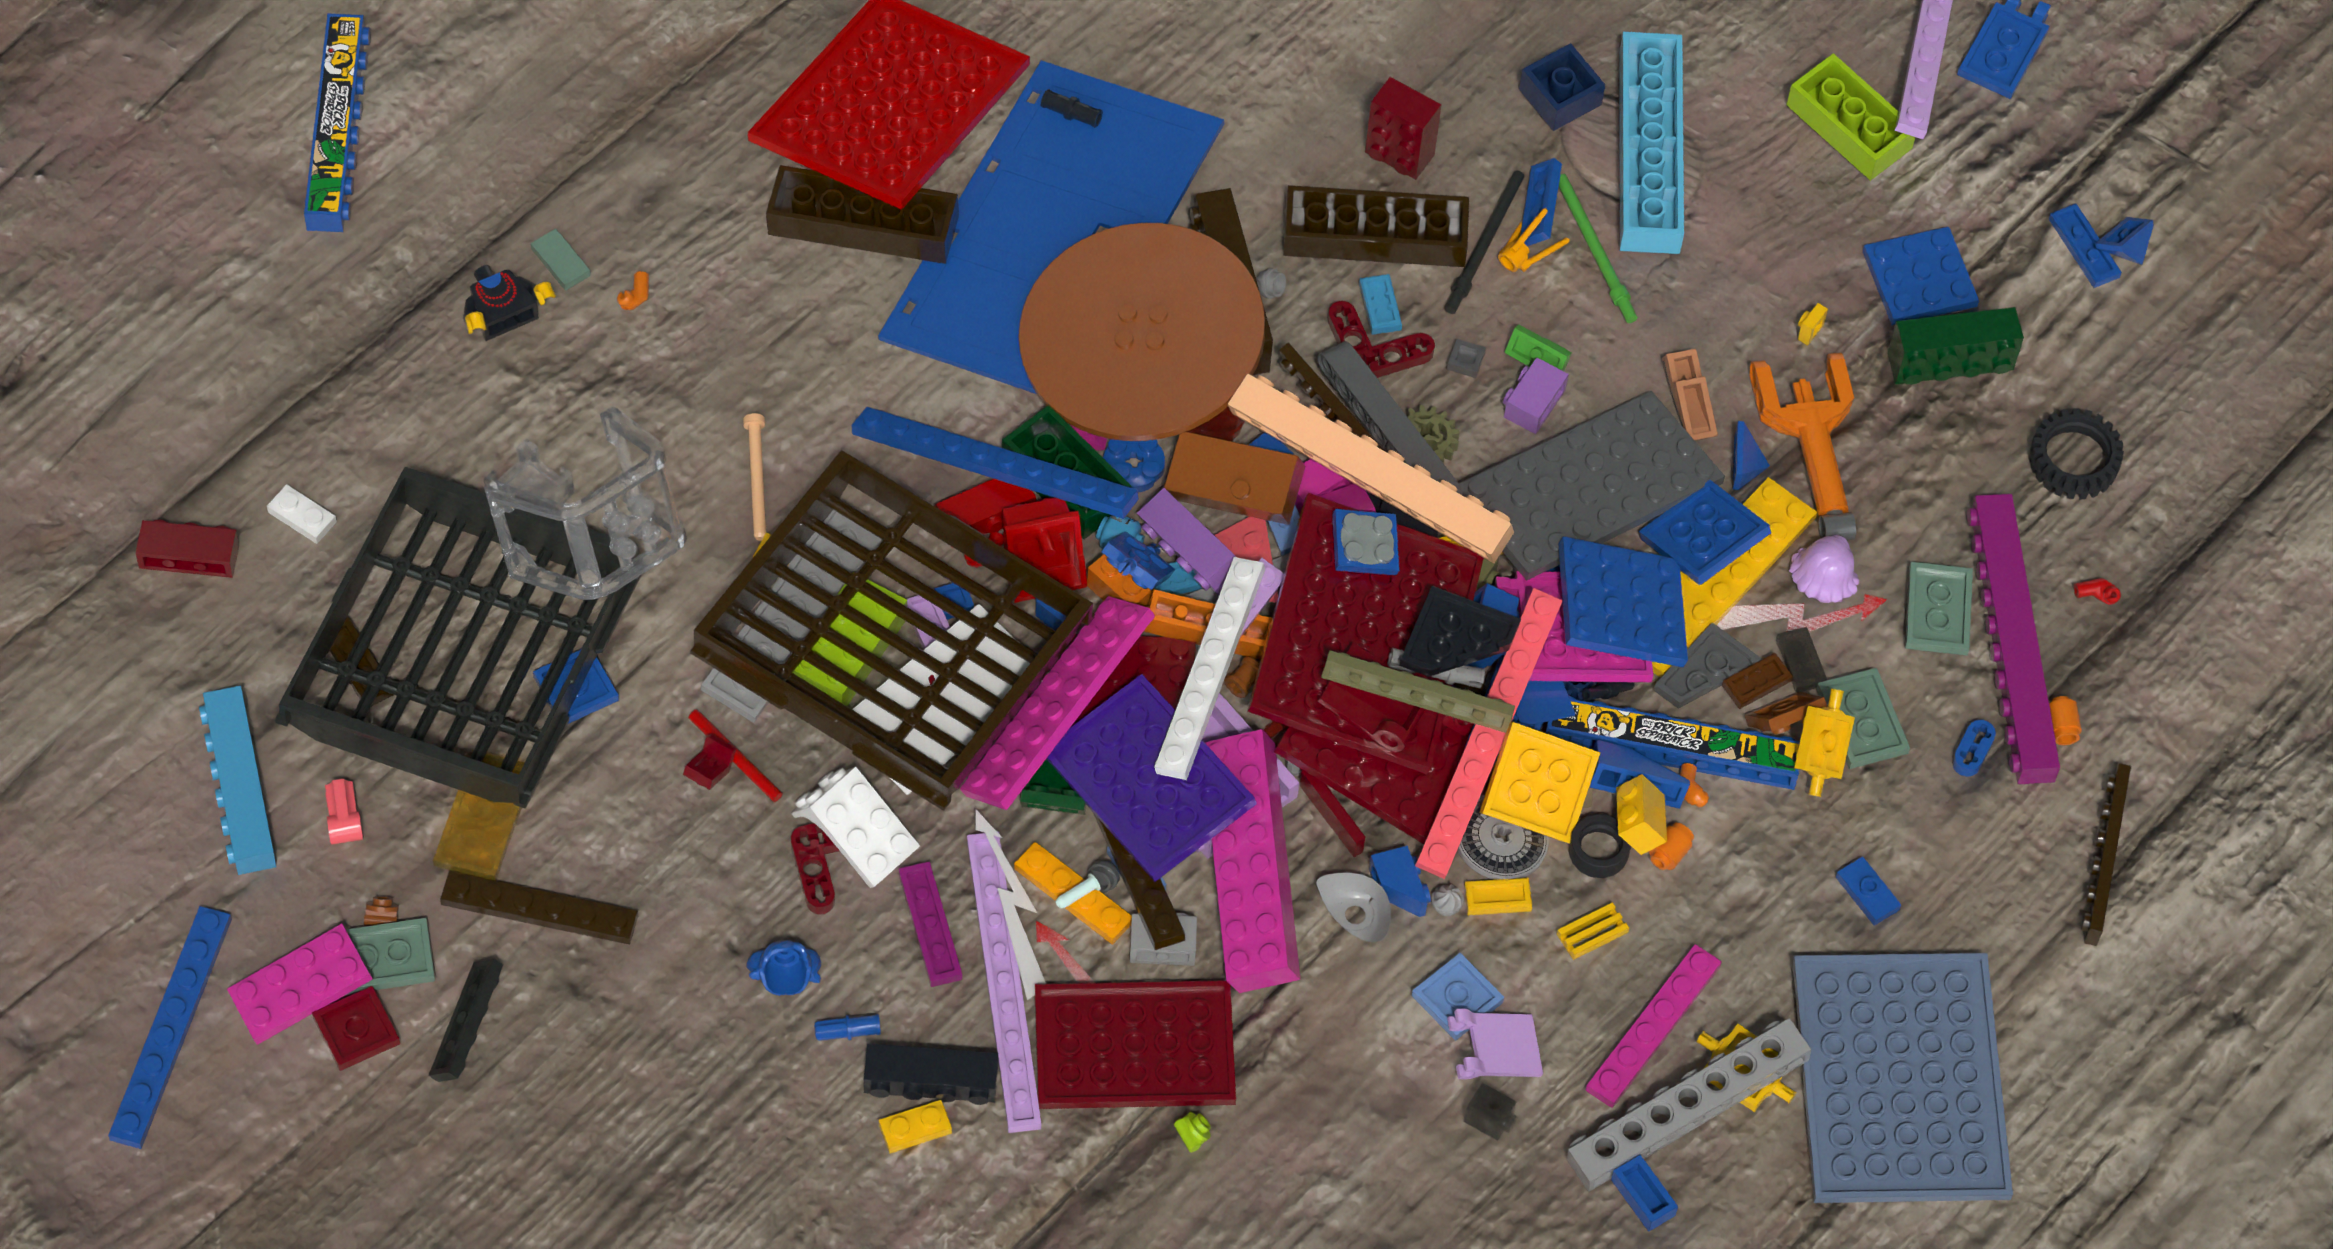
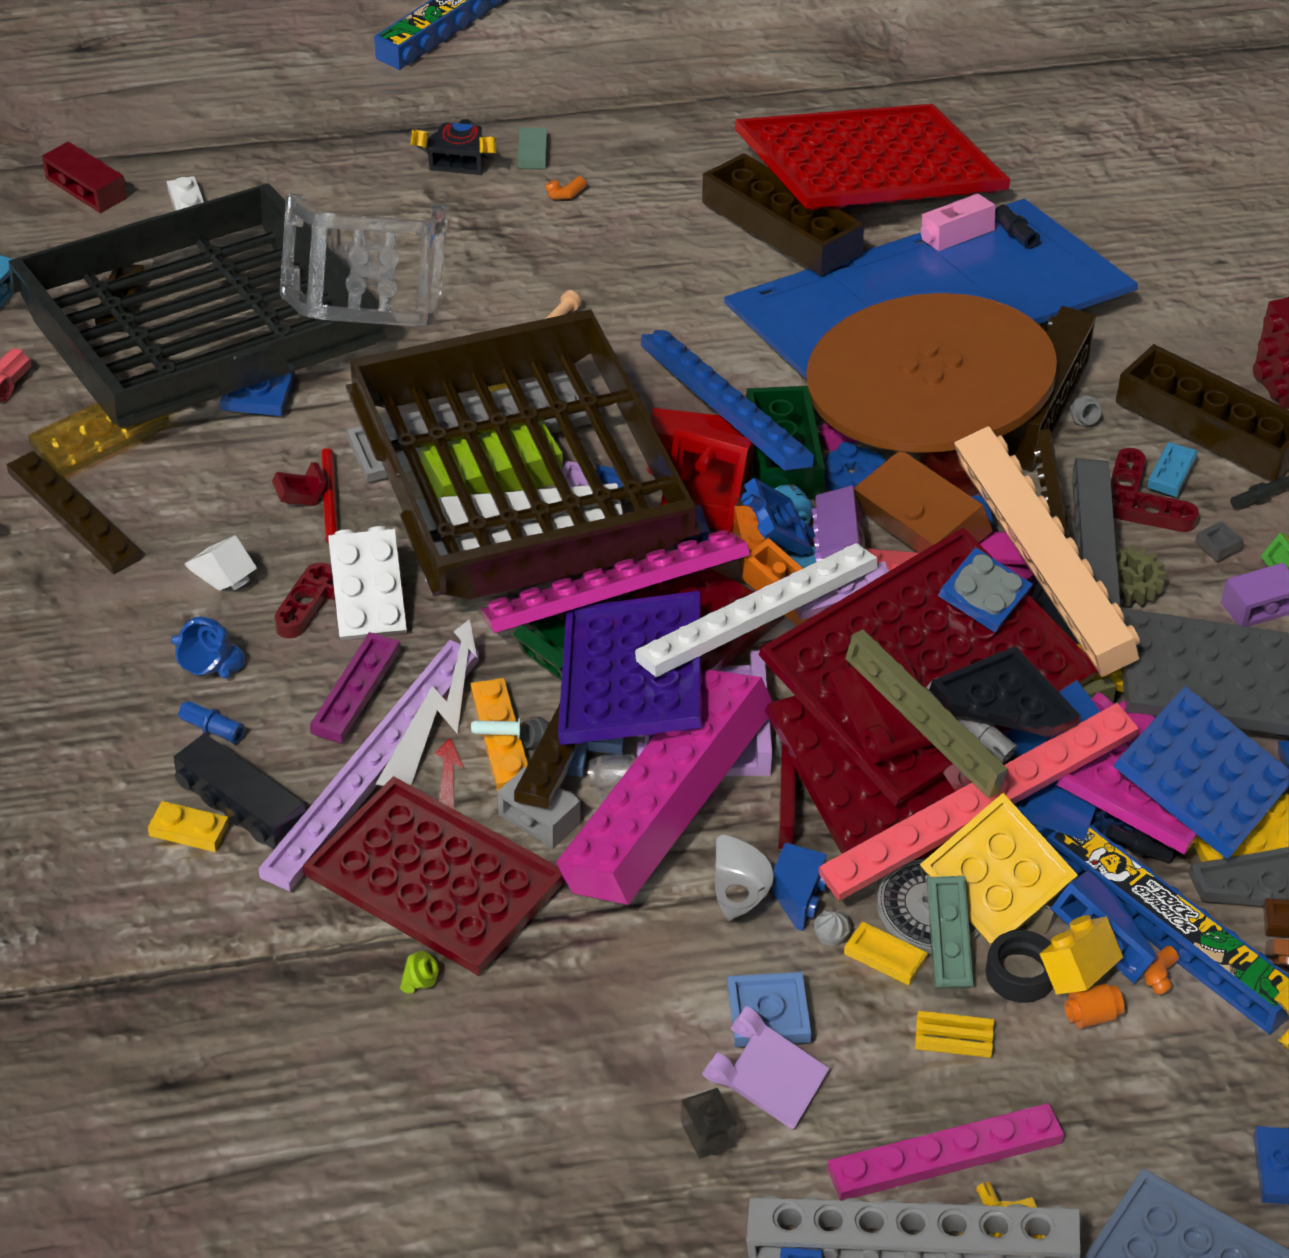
camera: 40 degrees right, 15 degrees down
none -> white slope [184,535,257,591]
none -> clear piece [589,754,634,804]
none -> bright pink brick [921,194,995,251]
none -> sand green tile [926,876,973,989]

